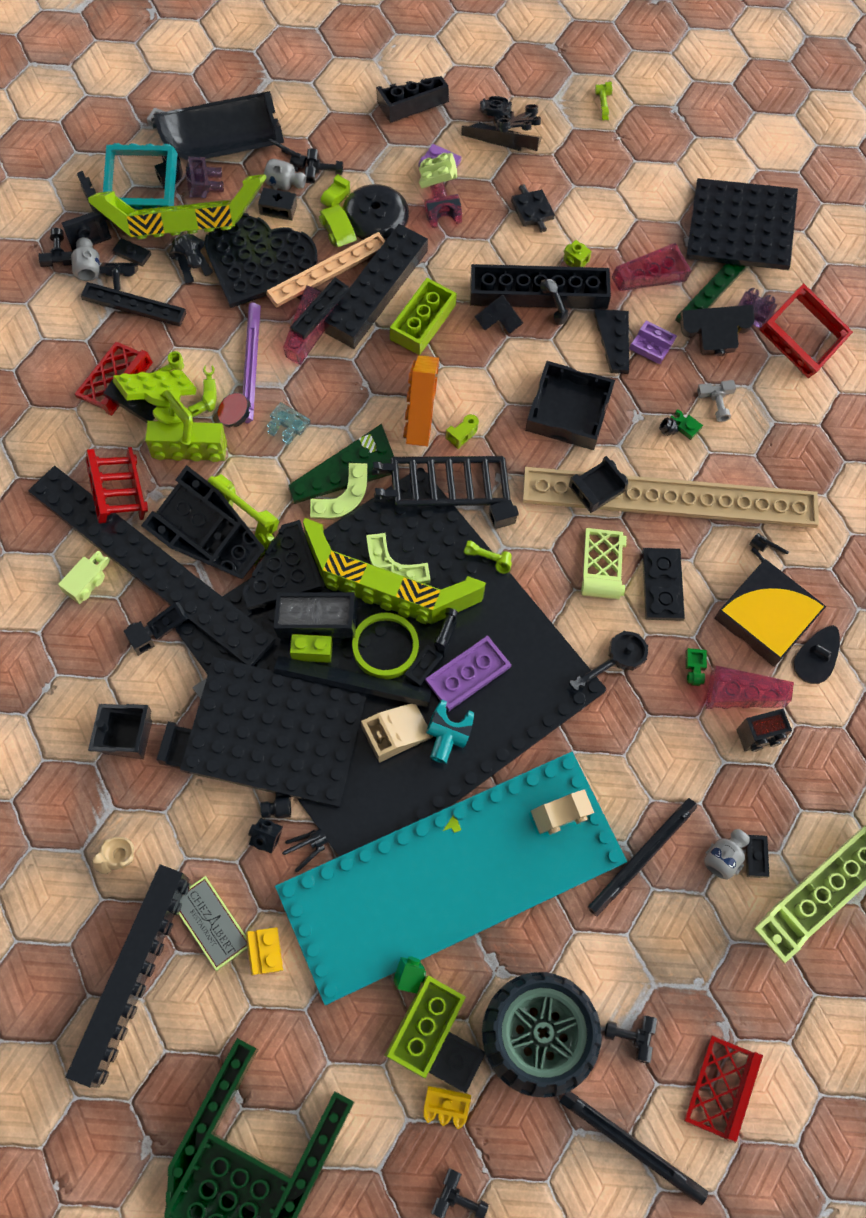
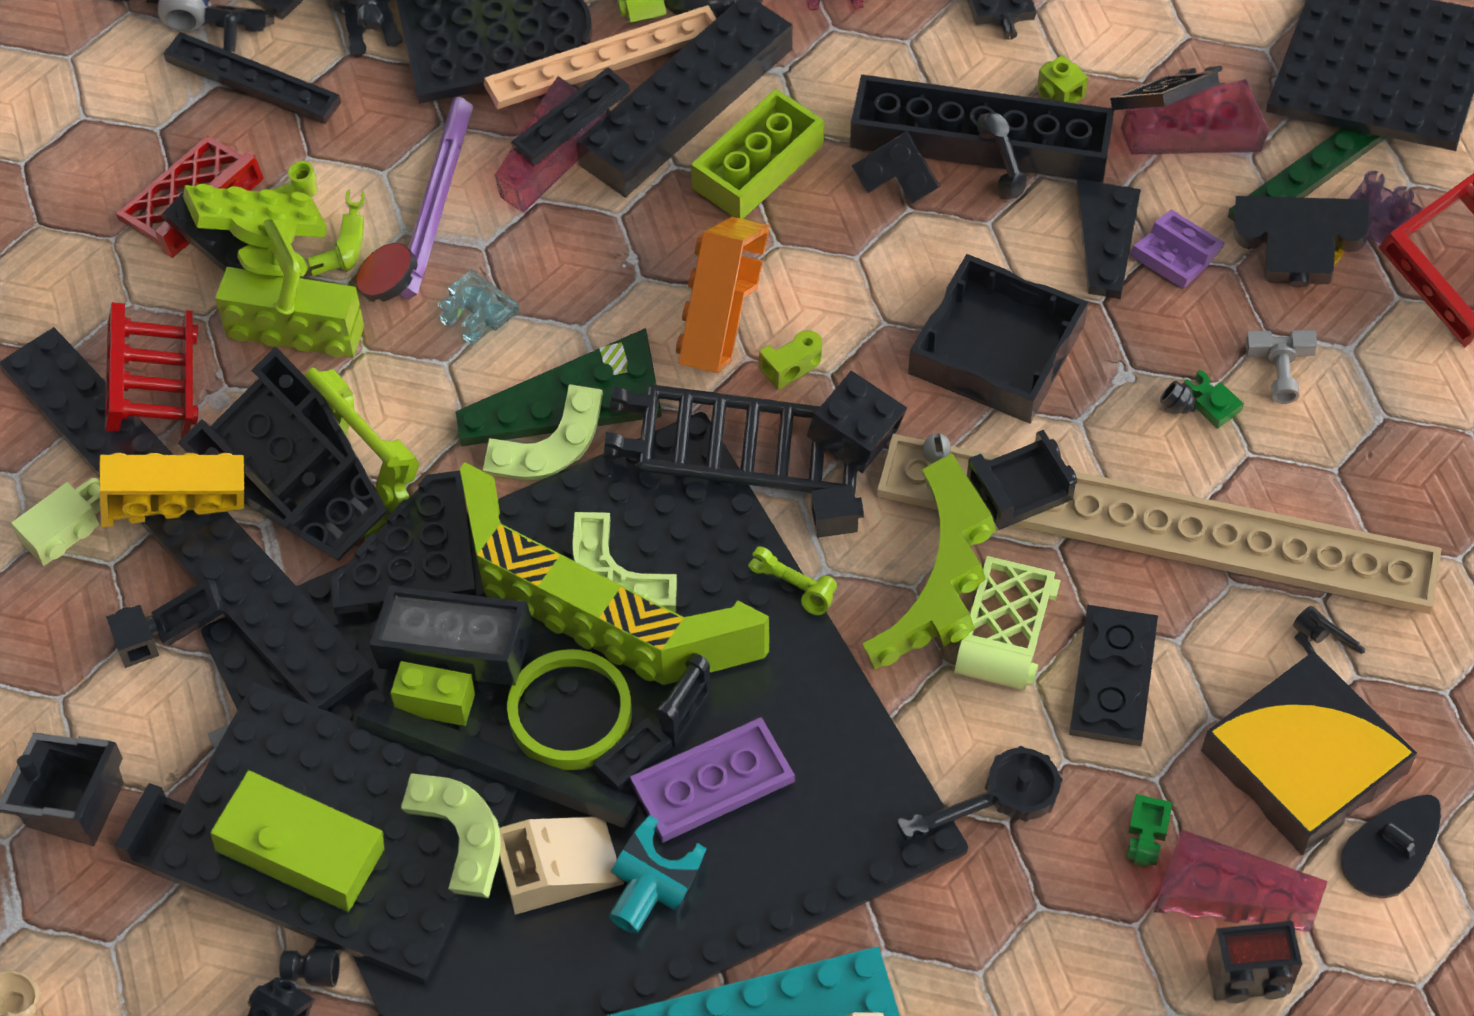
camera: 15 degrees right, 10 degrees down
none -> yellow wedge [100,453,244,528]
none -> lime brick [211,770,385,912]
none -> yellowish green plate [401,773,501,898]
none -> black piece [806,370,907,474]
none -> lime arch [862,453,997,670]
none -> light grey hinge [923,433,951,463]
none -> black tile [1110,66,1225,110]

